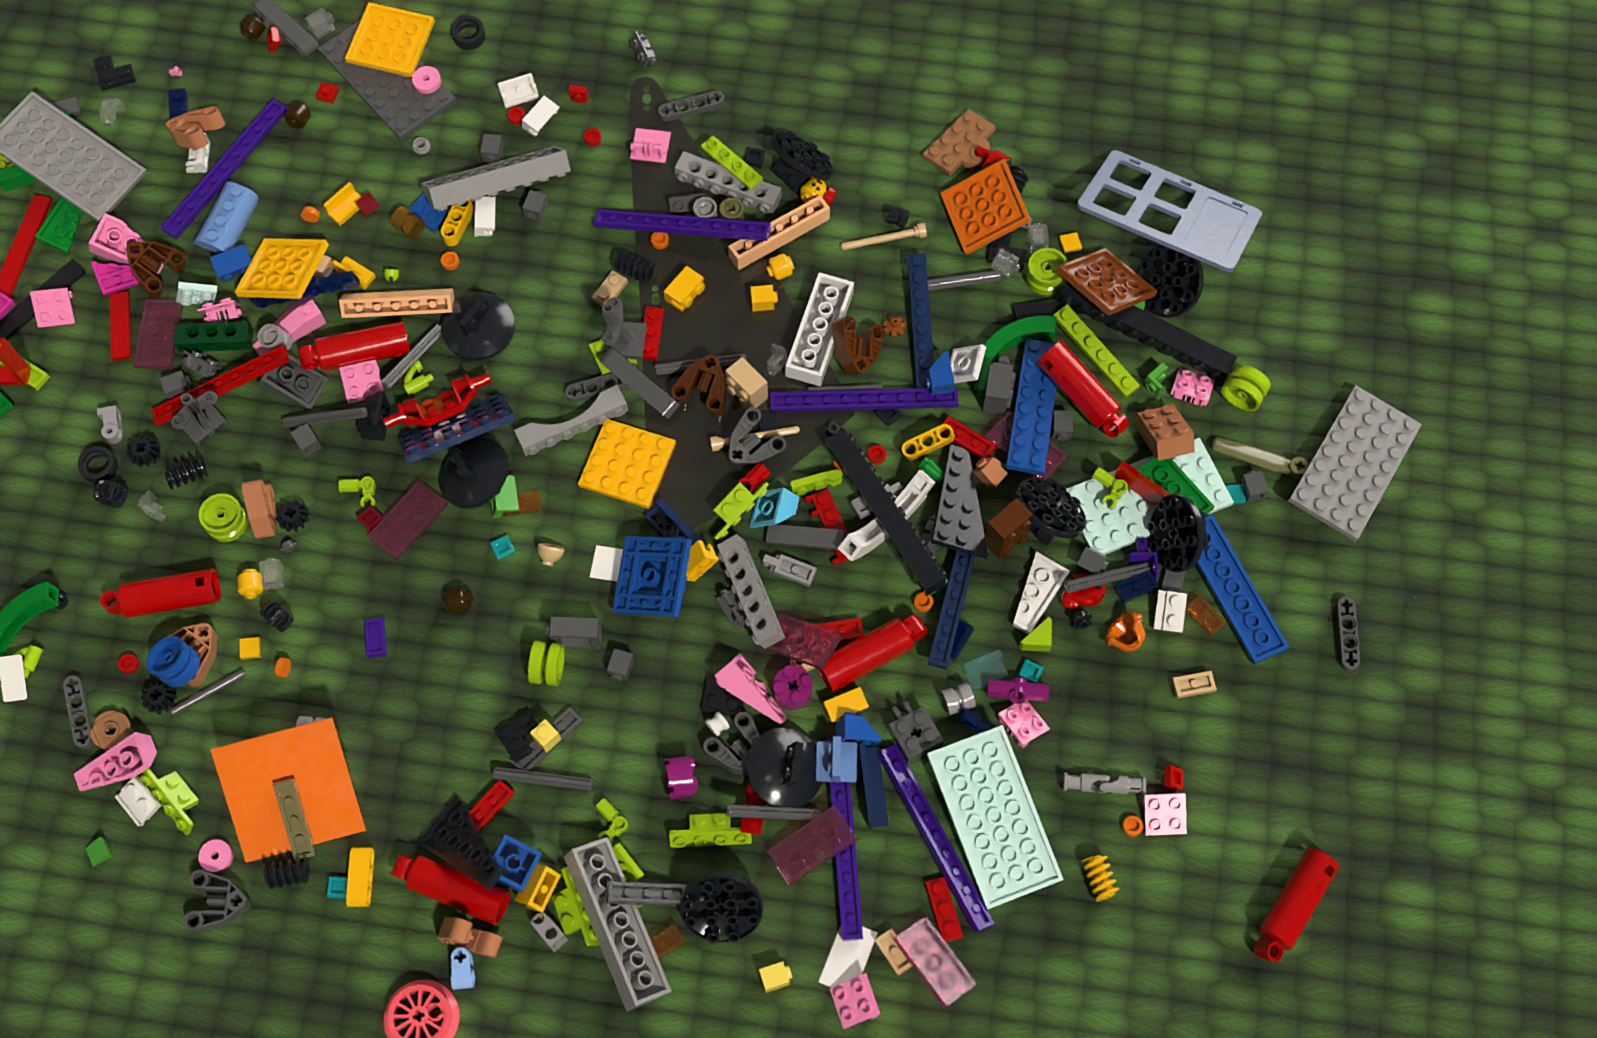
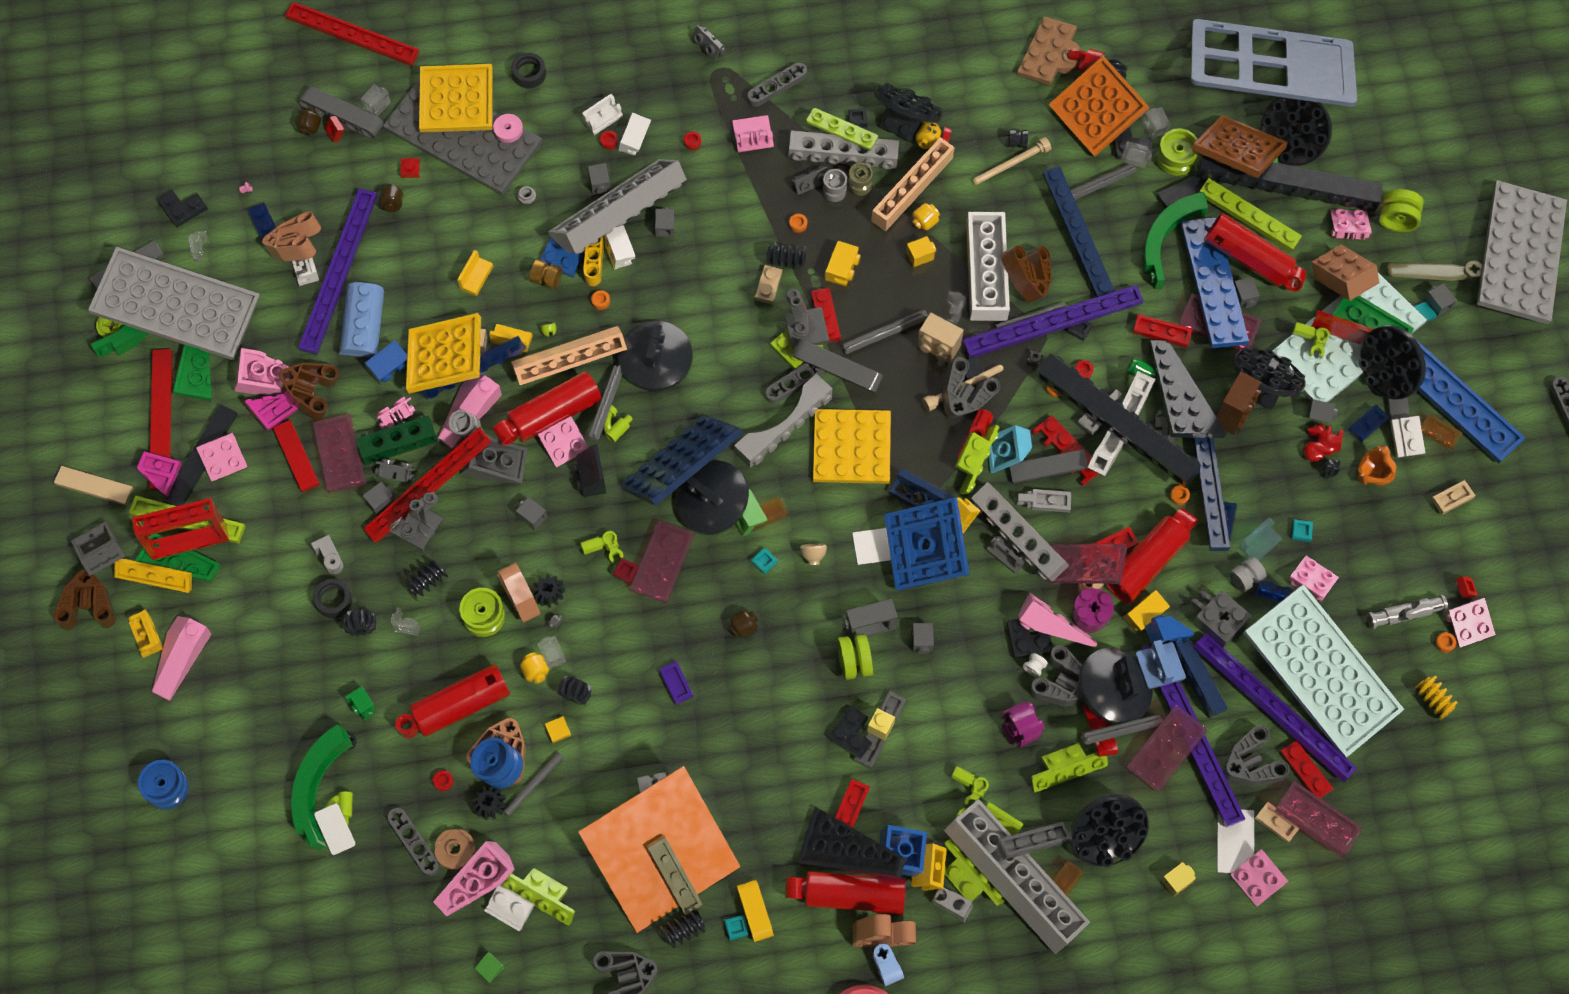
camera: 20 degrees left, 0 degrees up
black gear [127,435,161,467] -> none
light aqua tile [176,282,217,307] -> none
bright pink piece [198,839,233,873] -> none
orange tile [275,658,291,678] -> none
dark grey axle [282,407,368,428] -> none
orange tile [301,206,320,223] -> none
dark red tile [354,192,380,217] -> none
red plate [383,372,492,429] -> none
dark grey axle [492,767,593,791] -> none
red plate [569,85,589,103] -> none
dark purple plate [593,209,772,241] -> none
reddish brown connector [671,355,727,416] -> none
lime hinge [790,469,843,496] -> none
dark orange plant [883,315,907,337] -> none
yellow beam [902,424,955,460] -> none
blue slope [925,351,954,395] -> none
white tile [950,344,986,383] -> none
nougat brick [972,457,1008,487] -> none
dark grey hinge [983,356,1016,415] -> none
magenta piece [988,677,1049,704] -> none
white wing [1013,551,1070,635] -> none
lime slope [1019,617,1052,652] -> none
yellow tile [1059,232,1082,254] -> none
dark grey axle [1064,562,1151,593] -> none
dark purple bracket [1128,538,1159,580] -> none
bright green bracket [1144,362,1168,396] -> none
none -> green brick [345,686,377,720]
none -> dark grey connector [1223,725,1289,787]

